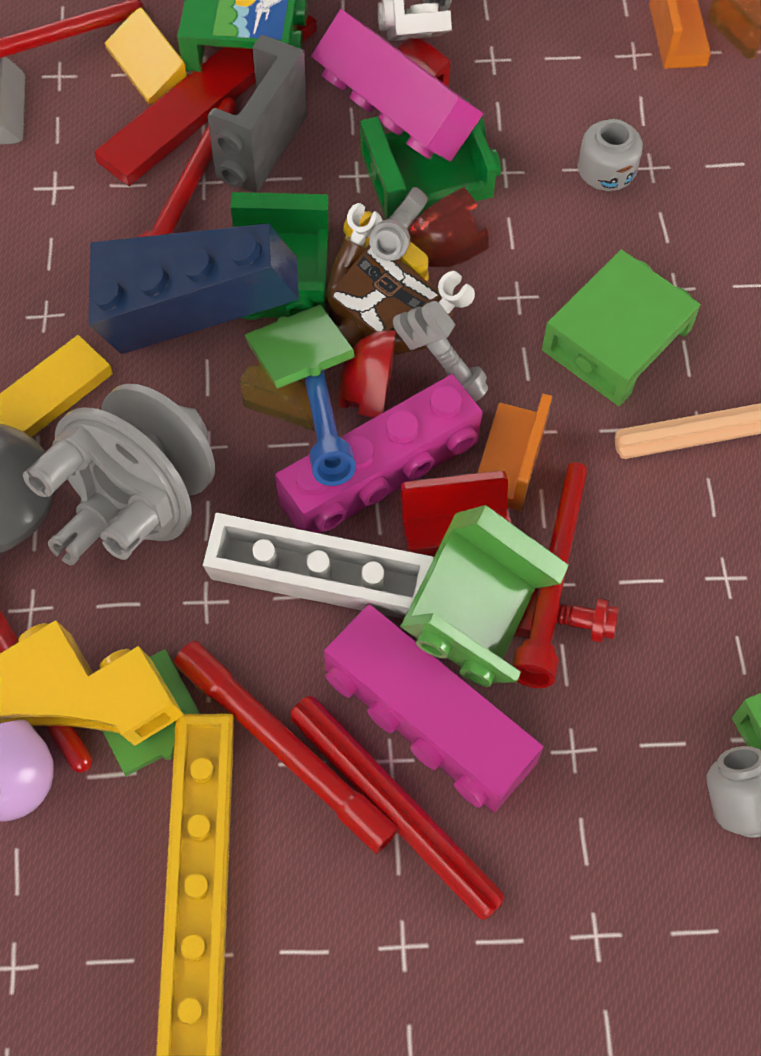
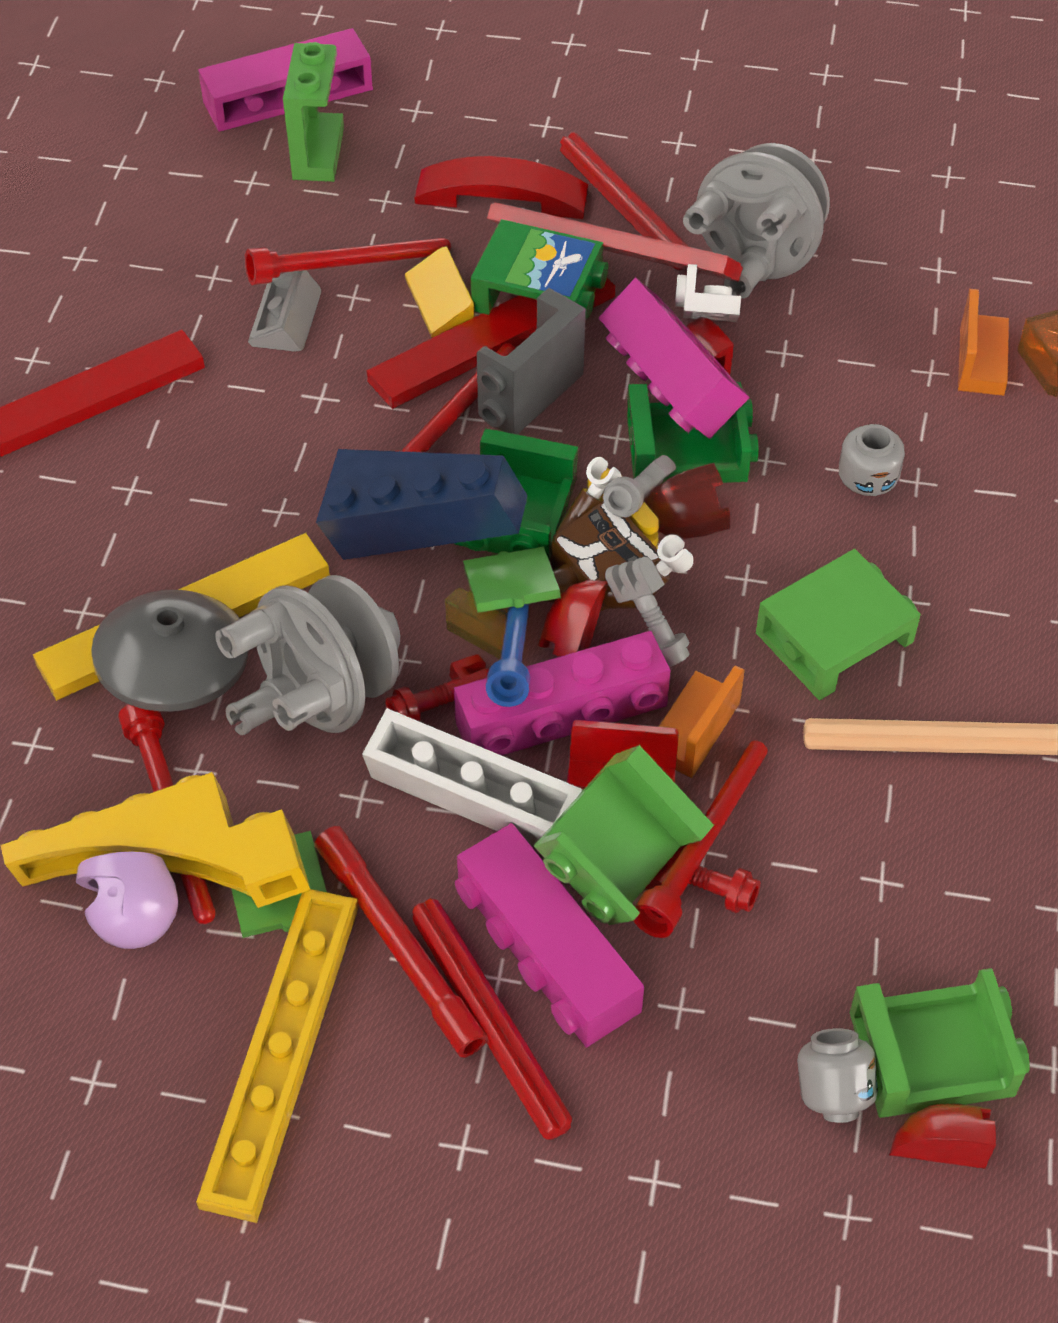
camera: 15 degrees right, 10 degrees down
none -> red hinge [385,654,489,722]

